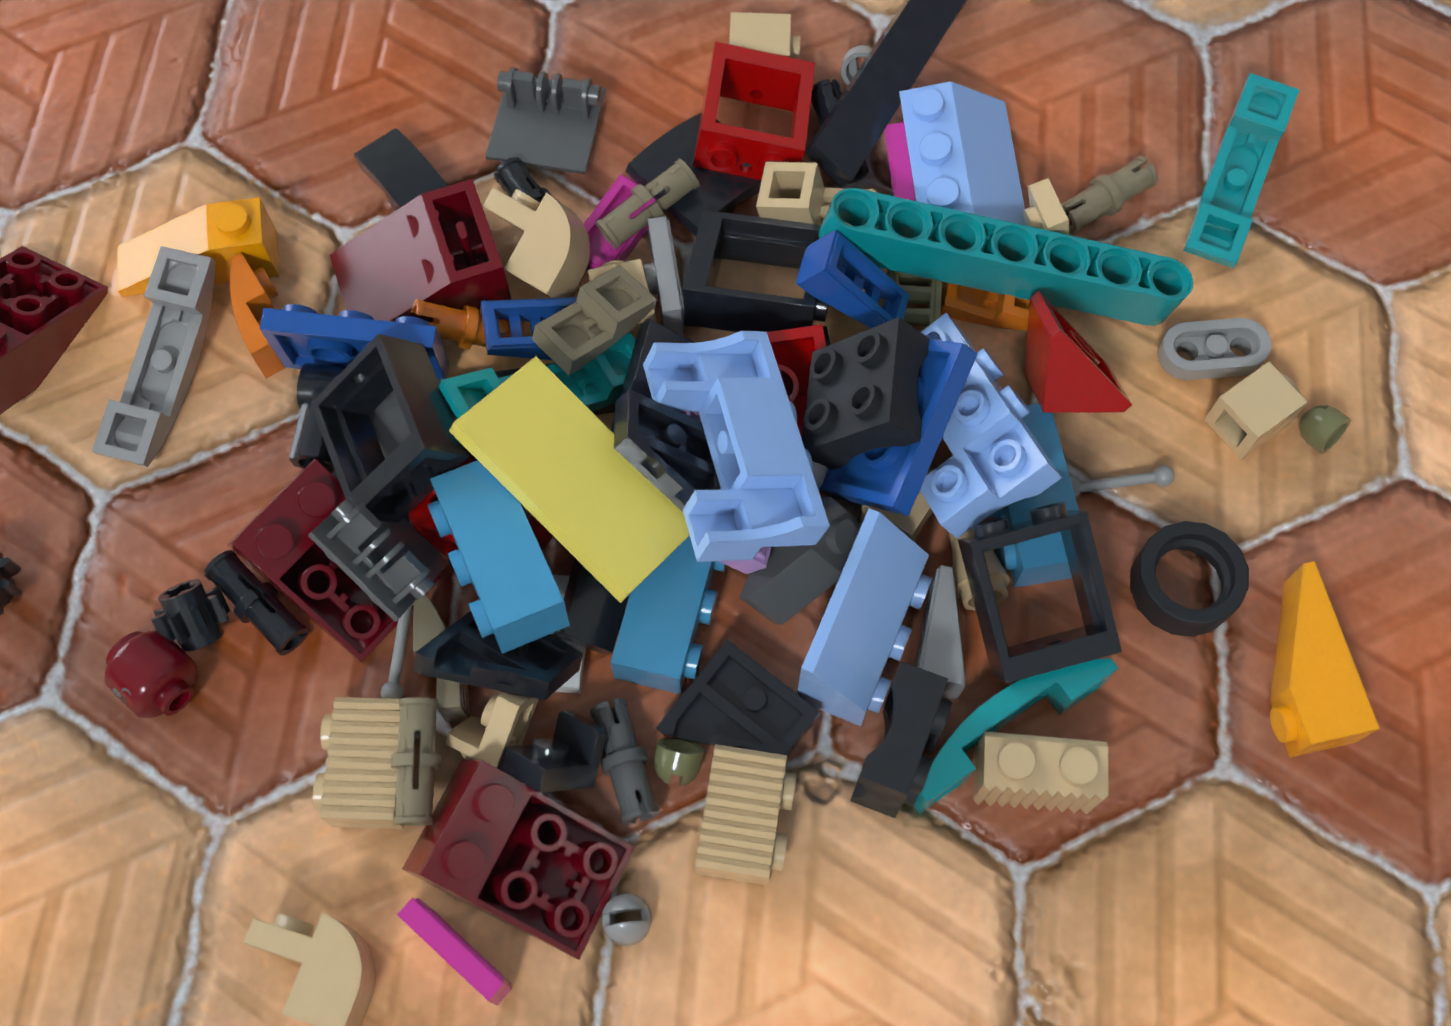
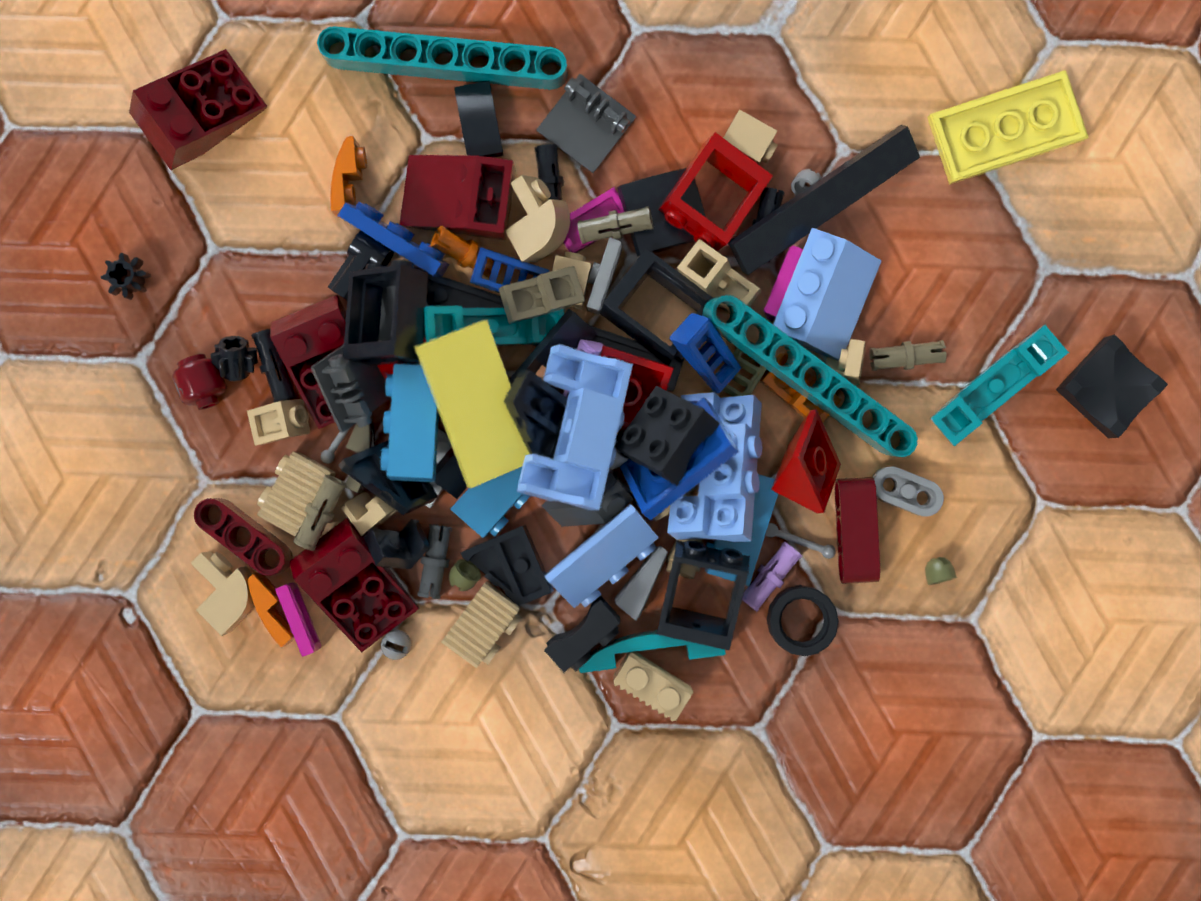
camera: 30 degrees right, 20 degrees up
light grey slope [92,246,216,467] -> none
light orange slope [117,197,279,297] -> none
tan brick [1204,361,1308,460] -> none
light orange slope [1270,561,1380,758] -> none
none -> dark red beam [194,498,292,576]
none -> tan bracket [247,399,310,446]
none -> orange slope [248,573,295,648]
none -> teal beam [317,26,568,90]
none -> lavender pin [742,541,802,612]
none -> dark red beam [835,477,880,584]
none -> black brick [1056,334,1168,439]

